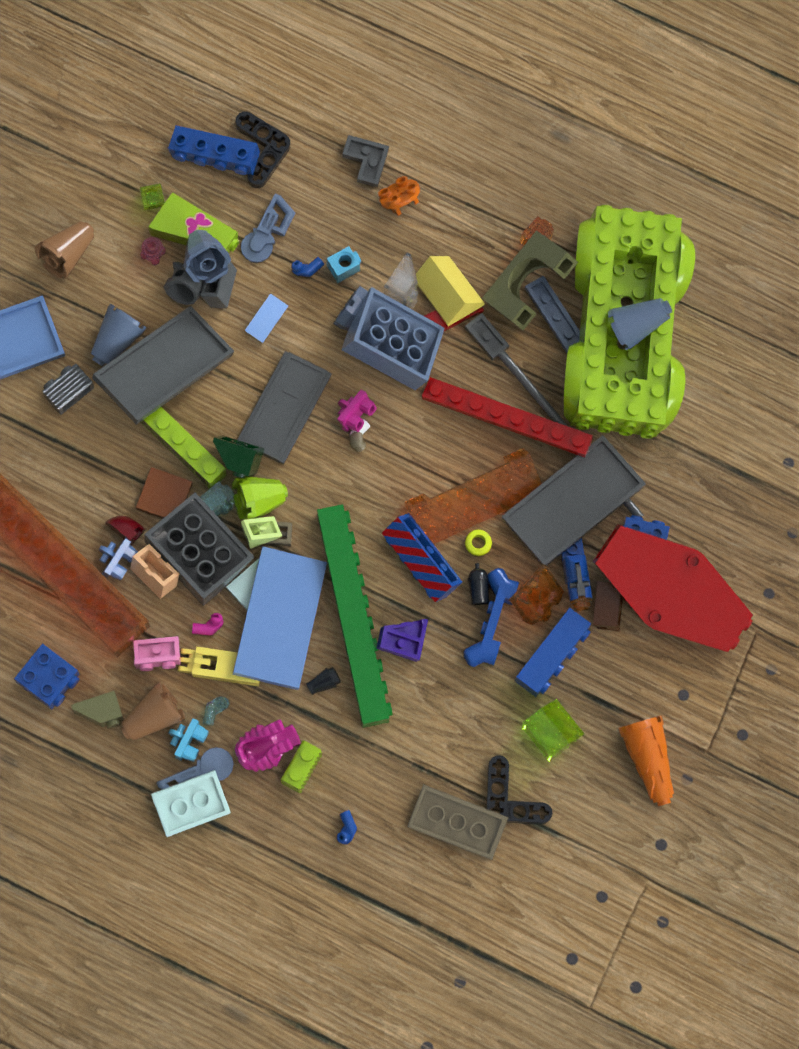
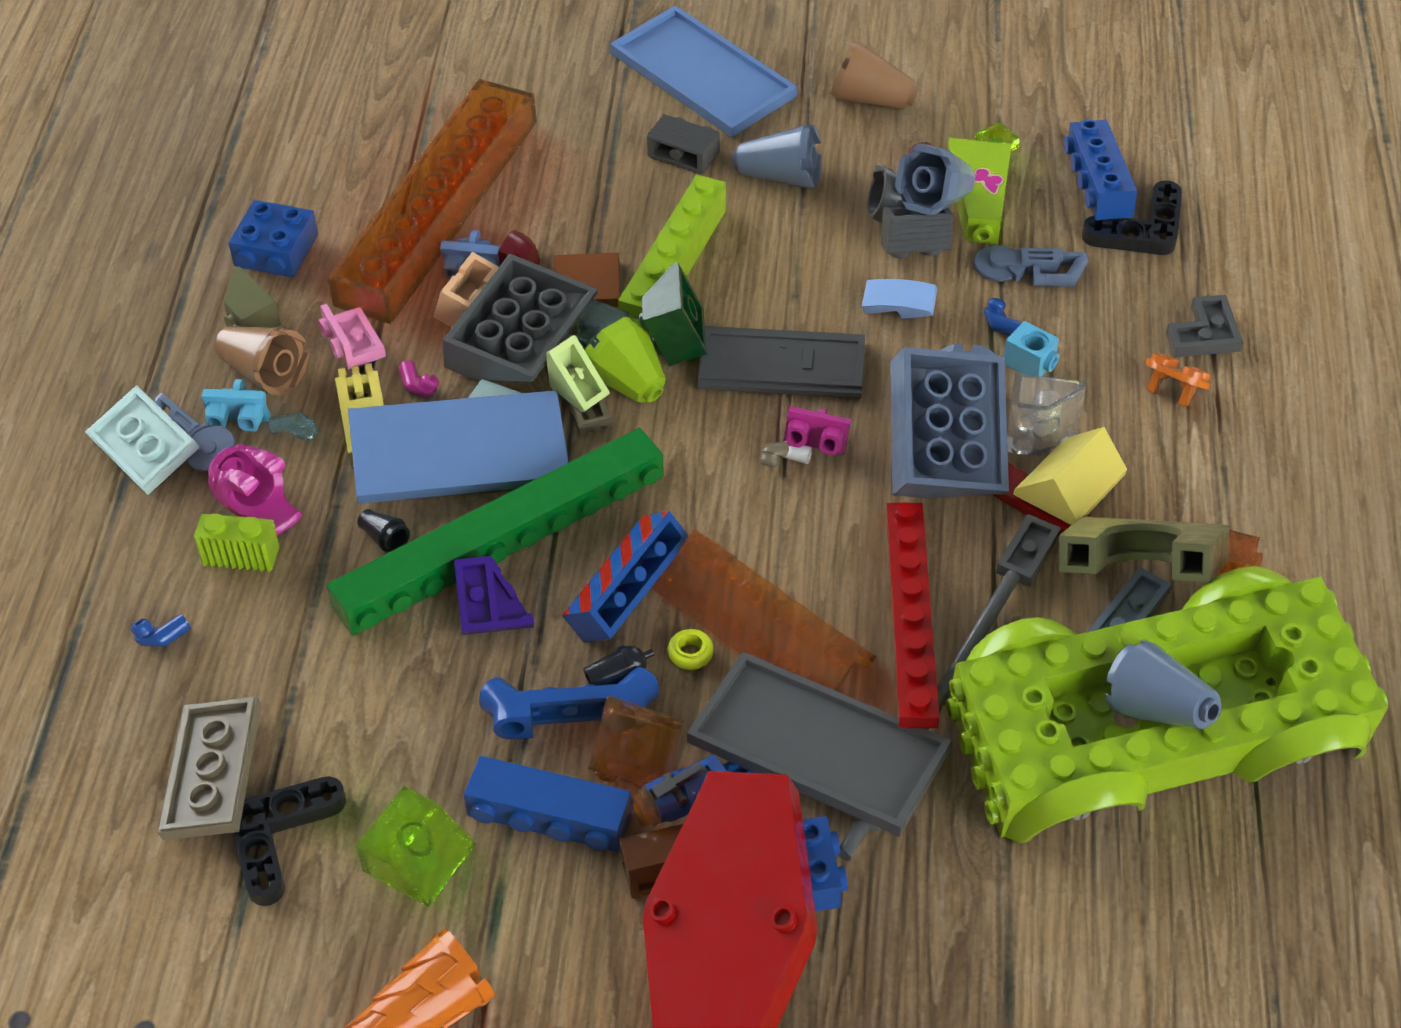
camera: 75 degrees right, 25 degrees down
dark grey tile [92,306,234,425] -> none

